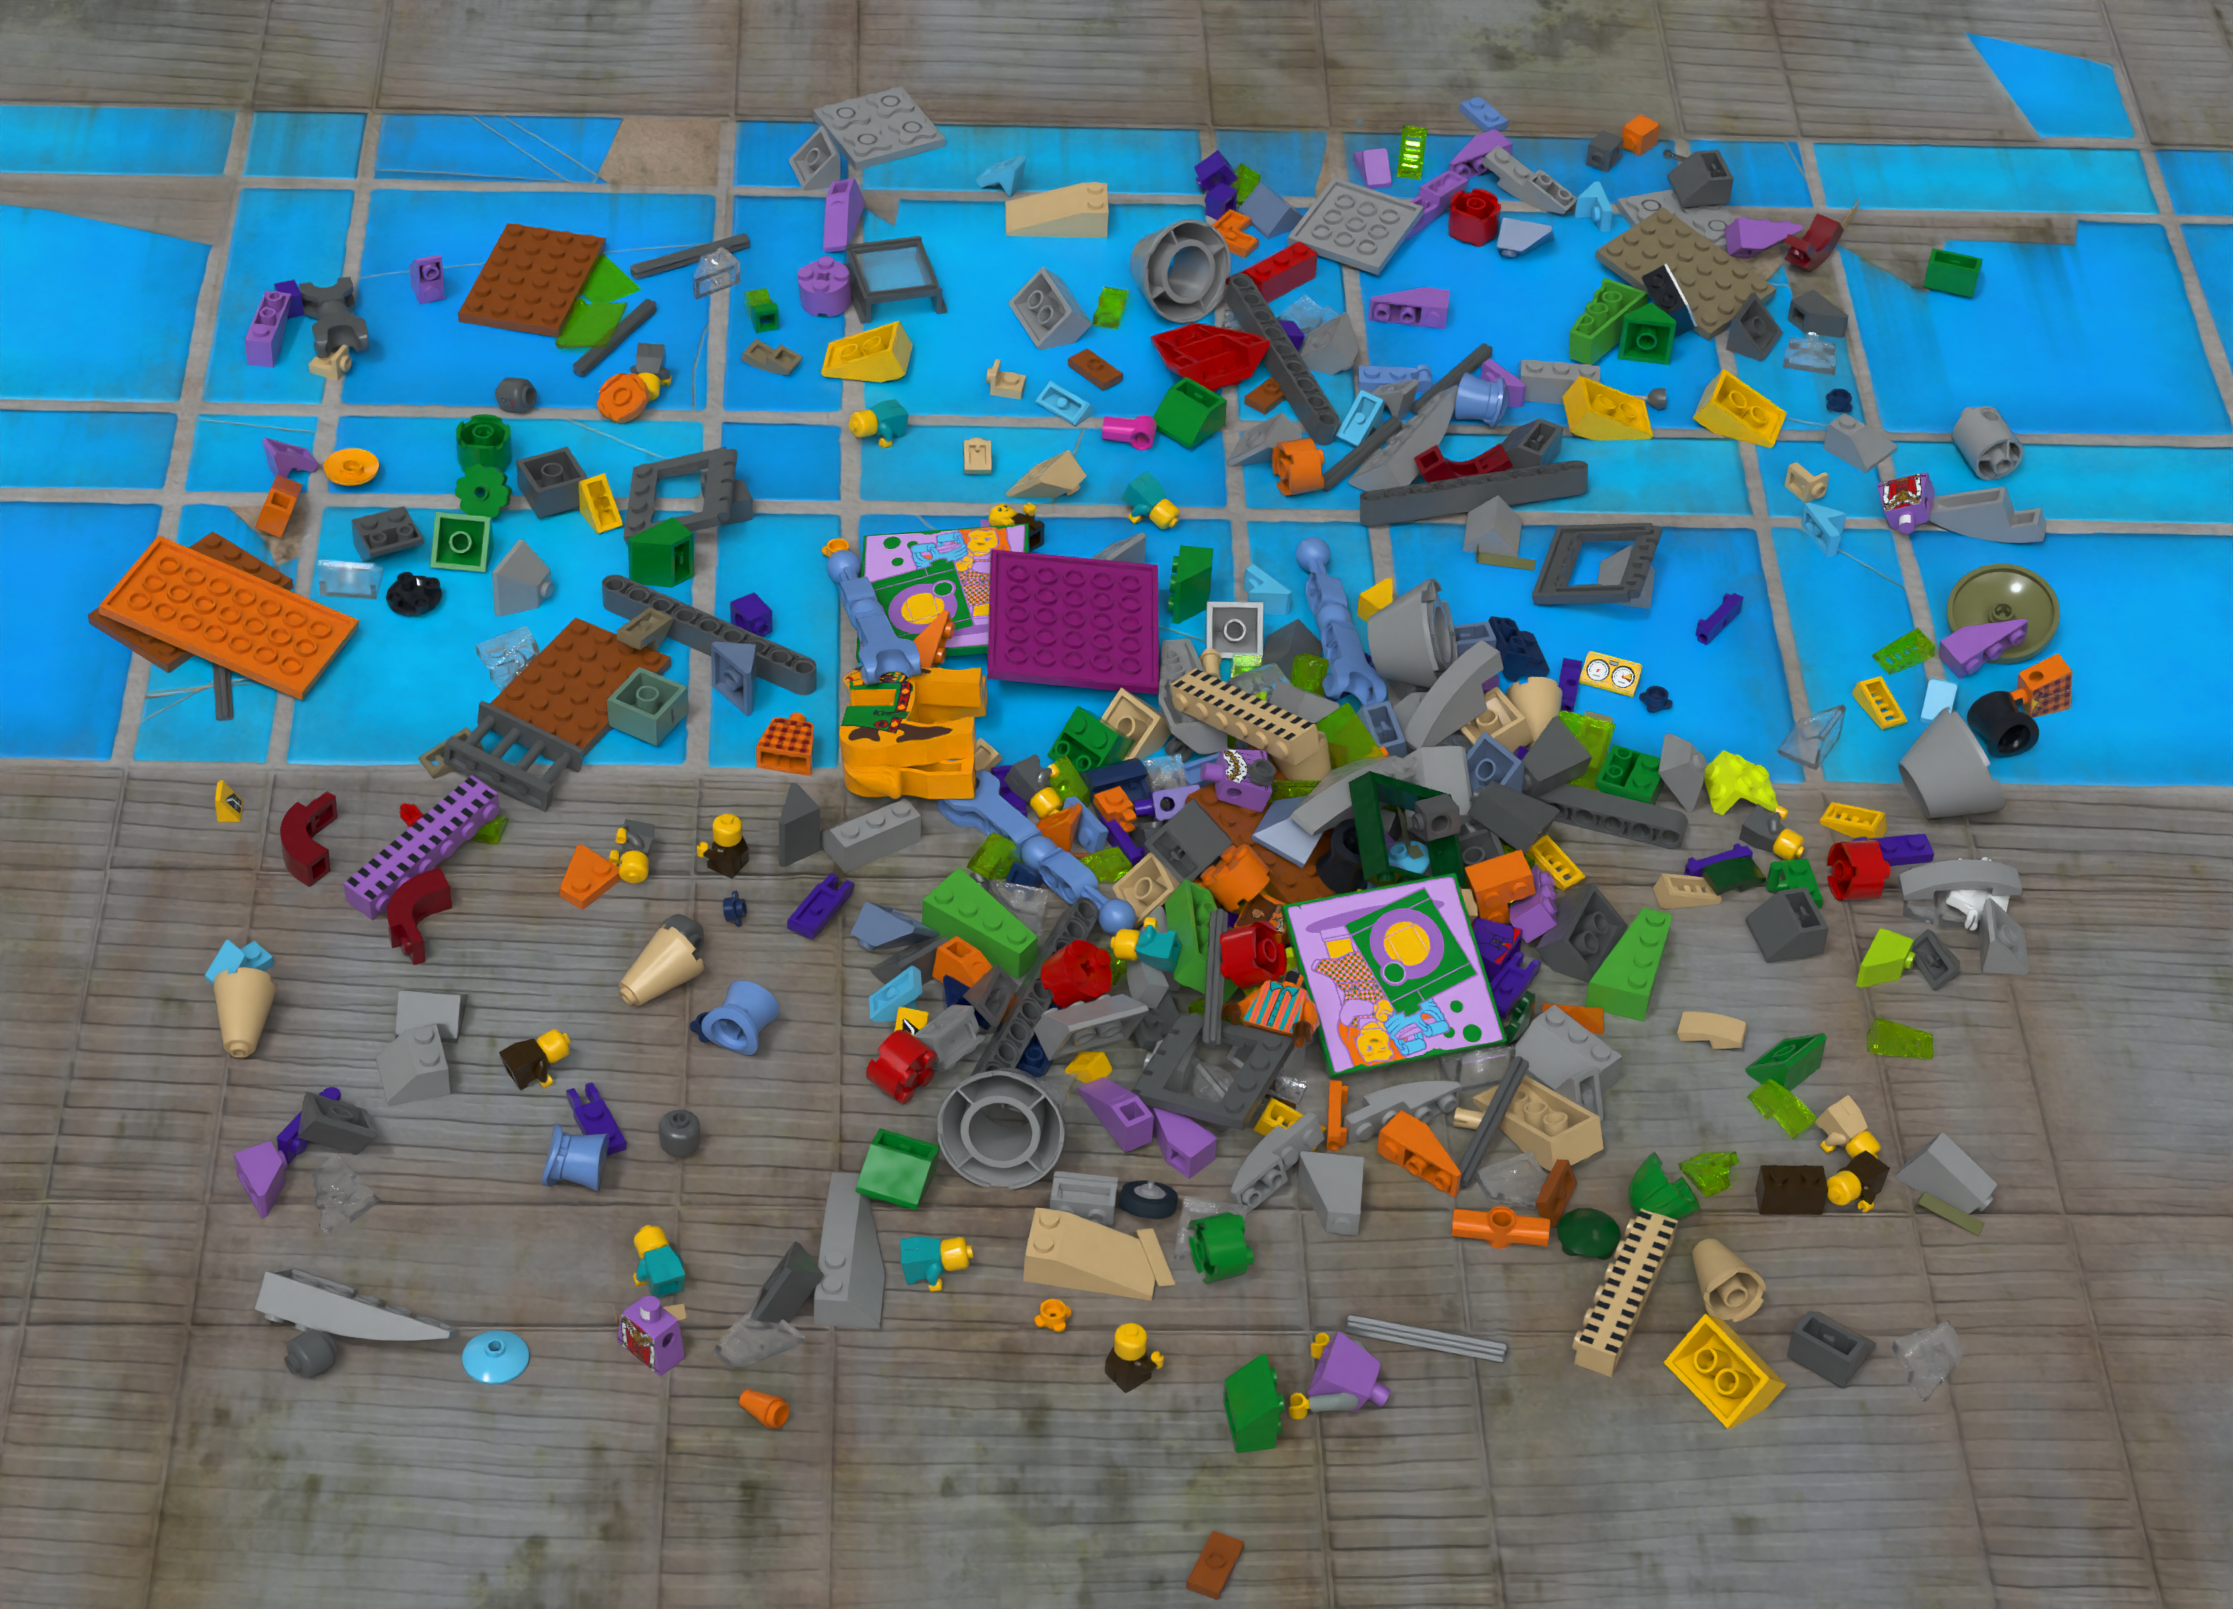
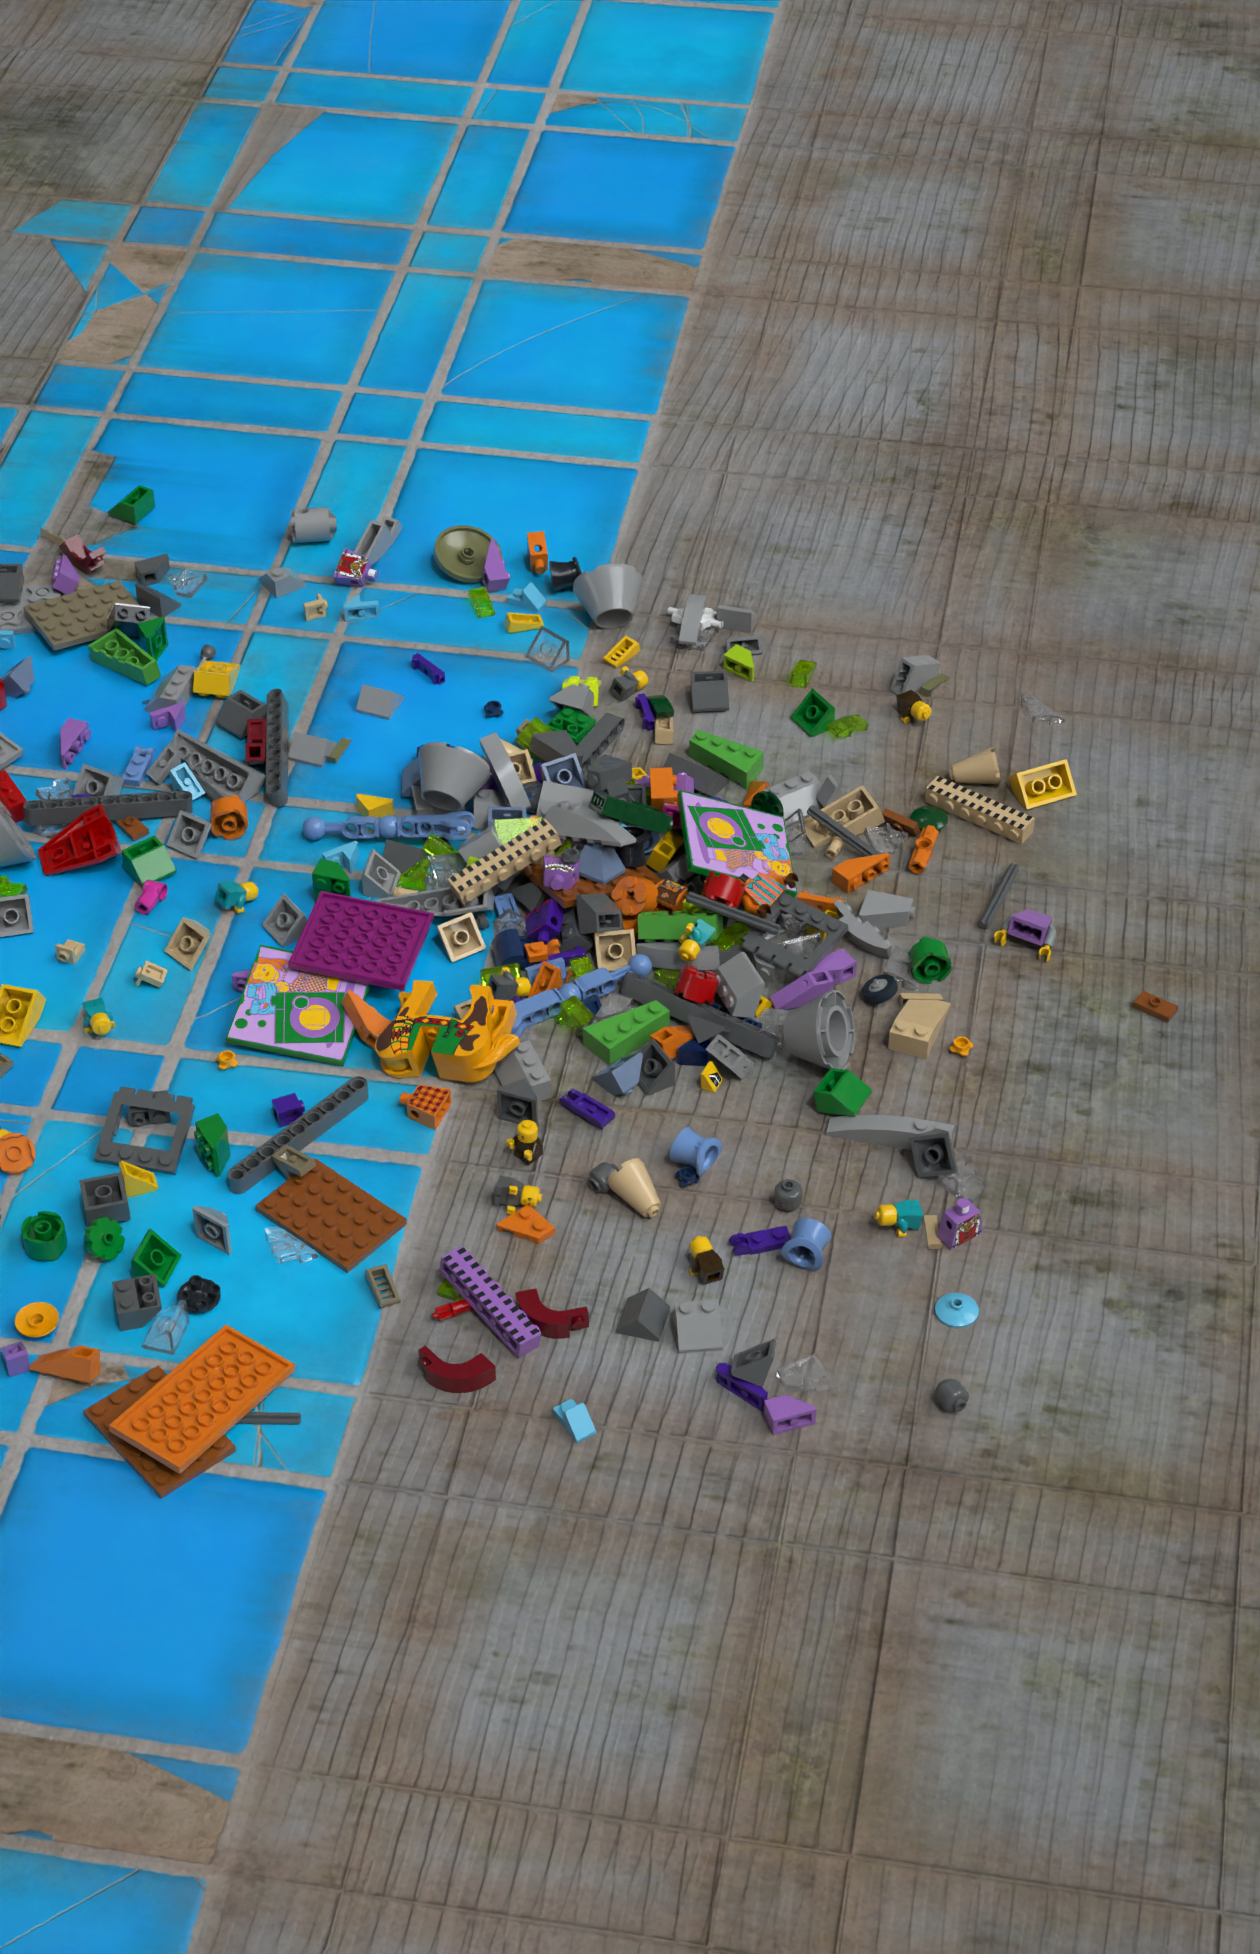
camera: 75 degrees left, 0 degrees up
tan cone [213,967,277,1058] -> none
yellow slope [215,780,243,822] -> none
light grey wedge [255,1266,460,1341] -> none
dark grey fence [444,701,584,812] -> none
sand green brick [607,667,688,746] -> none
sand blue slope [711,641,757,717] -> none
dark blue plate [723,890,747,927] -> none
orange cone [739,1389,790,1429] -> none
medium blue piece [827,550,922,685] -> none
red brick [866,1029,937,1105] -> none
medium azure slope [869,965,923,1022] -> none
teal piece [900,1236,974,1292] -> none
piece [988,502,1045,553] -> none
medium azure slope [1034,381,1095,427] -> none
green slope [1047,706,1135,776] -> none
light grey hinge [1050,1171,1118,1227] -> none
dark orange plate [1068,348,1123,391] -> none
piece [1105,1323,1164,1394] -> none
green slope [1223,1354,1284,1453] -> none
light grey slope [1343,1081,1461,1146] -> none
dark grey axle [1411,343,1493,415] -> none
medium blue hat [1455,372,1509,428] -> none
dark grey hinge [1532,523,1662,605] -> none
dark purple piece [1558,658,1582,714] -> none
slope [1579,651,1643,697] -> none
green hair [1628,1151,1700,1220] -> none
tan slope [1677,1011,1747,1049] -> none
clear neon green slope [1678,1151,1740,1197] -> none
yellow slope [1693,369,1787,448] -> none
dark brown brick [1755,1165,1828,1215] -> none
green plate [1766,859,1823,909] -> none
dark grey slope [1787,1311,1877,1388] -> none
tan piece [1815,1095,1881,1159] -> none
dark blue plate [1826,389,1852,412] -> none
red brick [1827,840,1891,901] -> none
dark purple hinge [1851,834,1934,866] -> none

